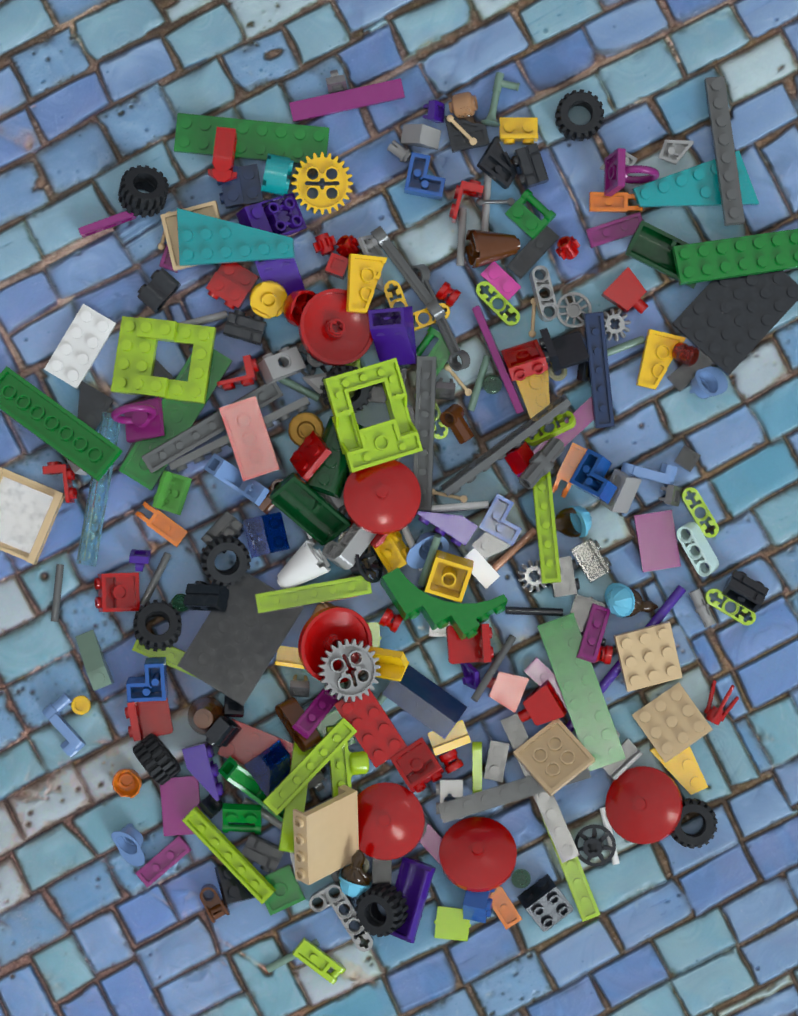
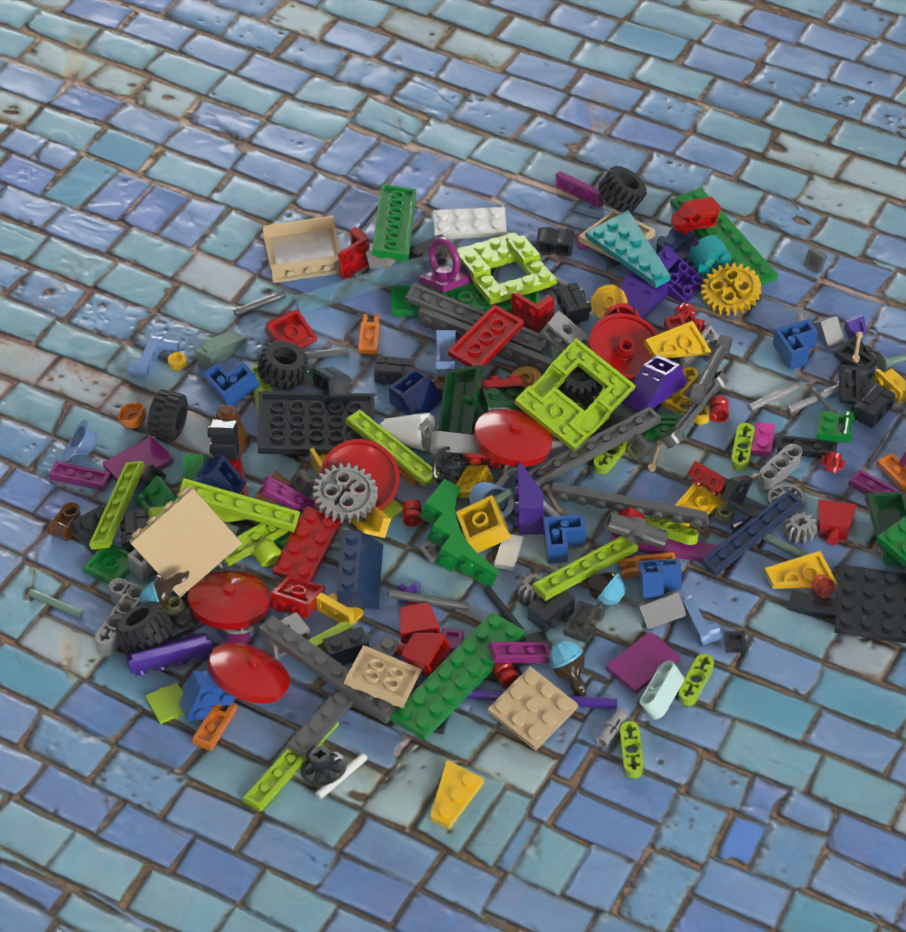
camera: 55 degrees right, 40 degrees down
red bracket [125,698,173,741] -> none
dark purple tile [129,549,151,572] -> none
bright green bracket [152,470,192,515] -> none
dark purple slope [182,741,224,801] -> none
black tyre [200,535,251,586] -> none
red plate [206,262,259,310] -> none
black plate [224,696,244,717] -> none
magenta tile [289,78,405,122] -> none
lime plate [292,937,346,984] -> none
red wheel [438,749,464,774] -> none
reddish brown piece [440,404,474,444] -> none
red bracket [446,623,494,664] -> none
medium nougat head [449,92,478,118] -> none
red bracket [449,180,484,223] -> none
reddish brown cone [466,229,520,268] -> none
sand green bar [467,355,491,412] -> none
magenta tile [472,305,525,414] -> none
light grey piece [472,532,510,559] -> none
clear green plate [483,375,502,394] -> none
nougat bar [491,527,537,572] -> none
clear green plate [511,869,531,888] -> none
black bracket [517,874,573,932] -> none
light grey panel [603,738,643,780] -> none
red dish [605,766,683,844] -> none
tan plate [632,682,713,763] -> none
flat silver tile [659,485,682,507] -> none
black tyre [670,798,718,849] -> none
medium blue piece [689,366,728,399] -> none
red plant [704,680,739,725] -> none
black brick [721,570,769,613] -> none

